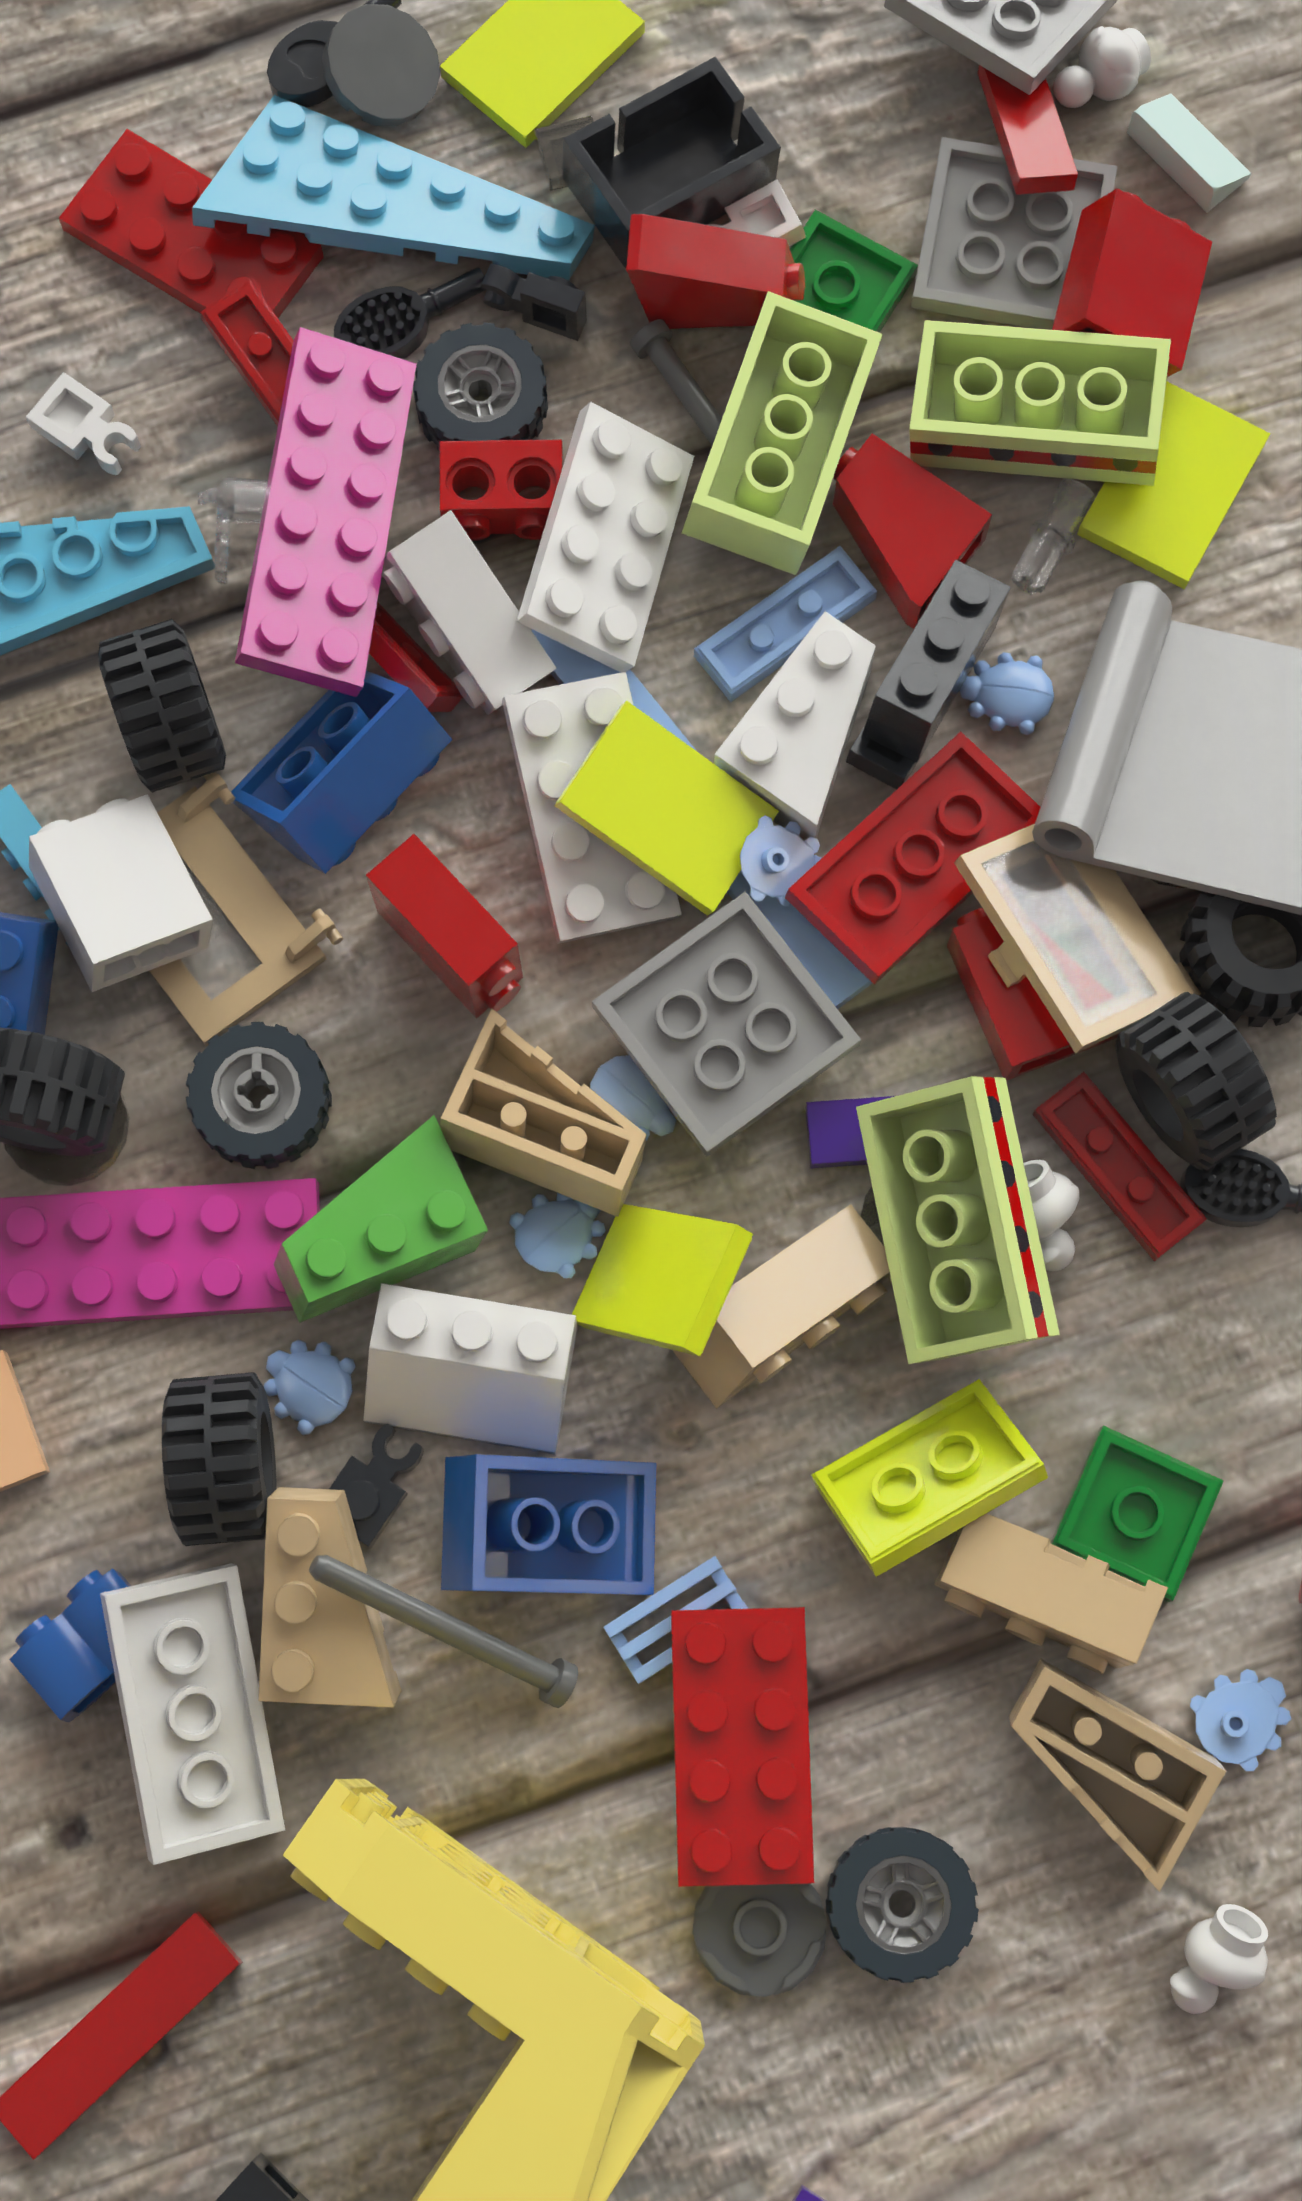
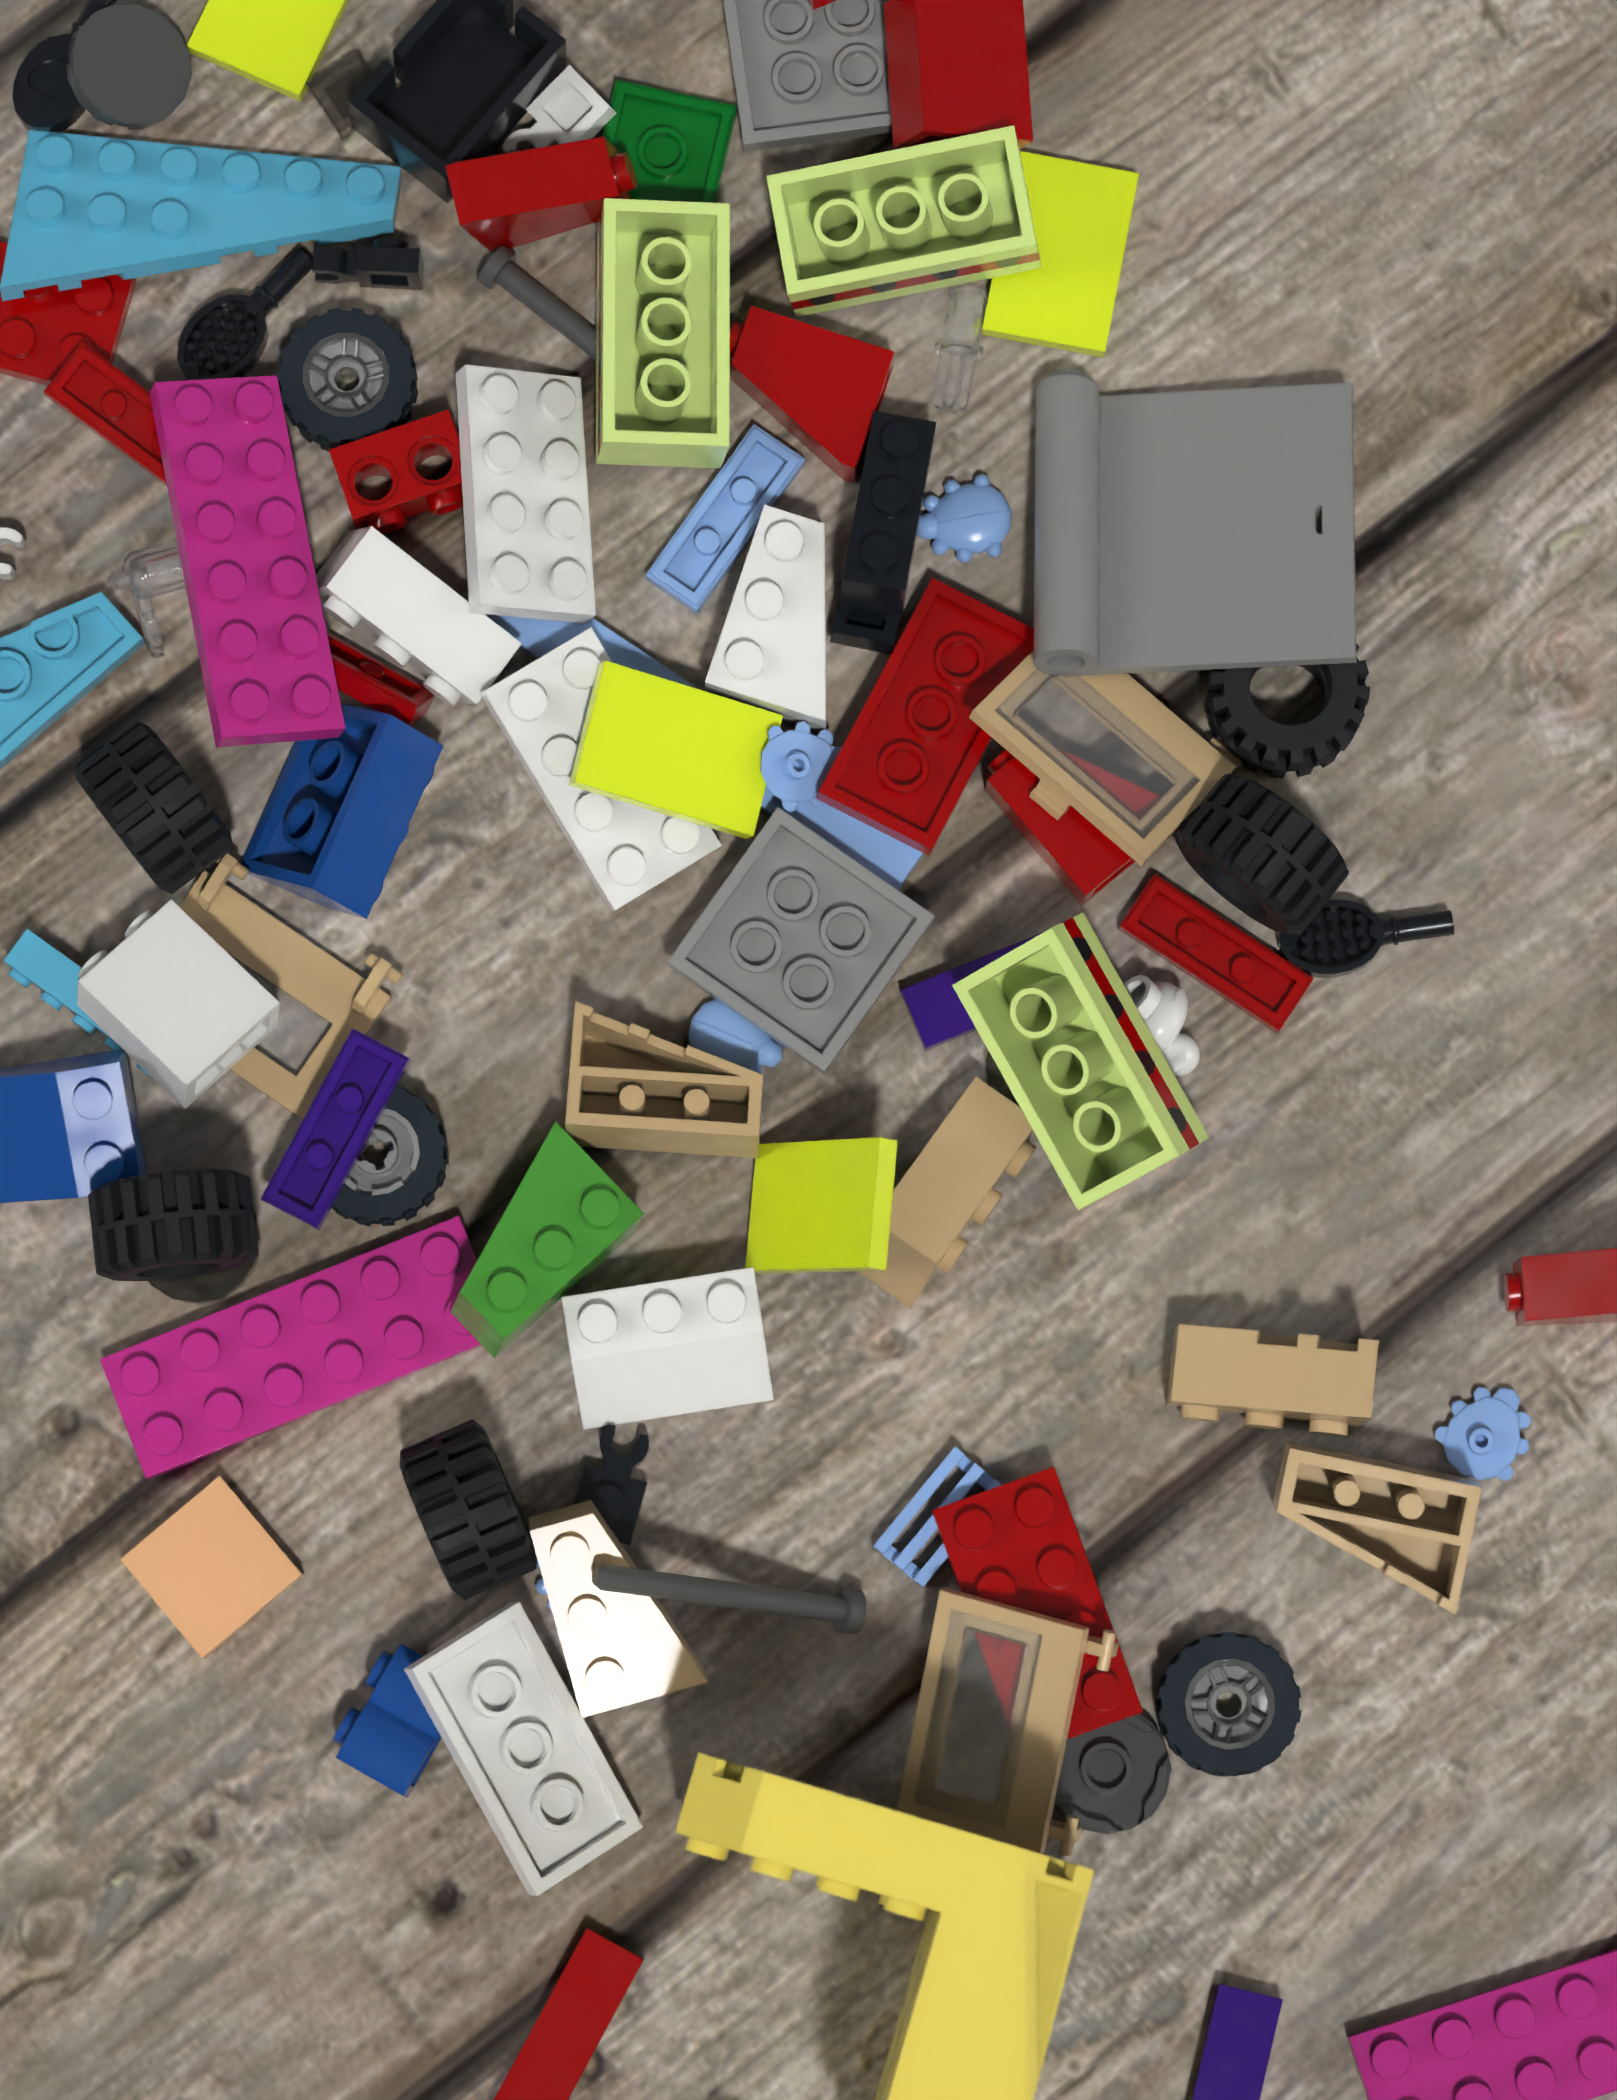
camera: 20 degrees left, 5 degrees up
light blue piece [264,1340,355,1435] -> none
red brick [366,834,523,1019] -> none
blue slope [441,1454,657,1595] -> none
light blue piece [509,1193,606,1278] -> none
neon yellow tile [811,1379,1048,1577] -> none
green tile [1050,1425,1224,1602] -> none
white animal [1170,1904,1268,2014] -> none
none -> dark purple tile [261,1028,410,1231]
none -> piece [897,1588,1119,1856]

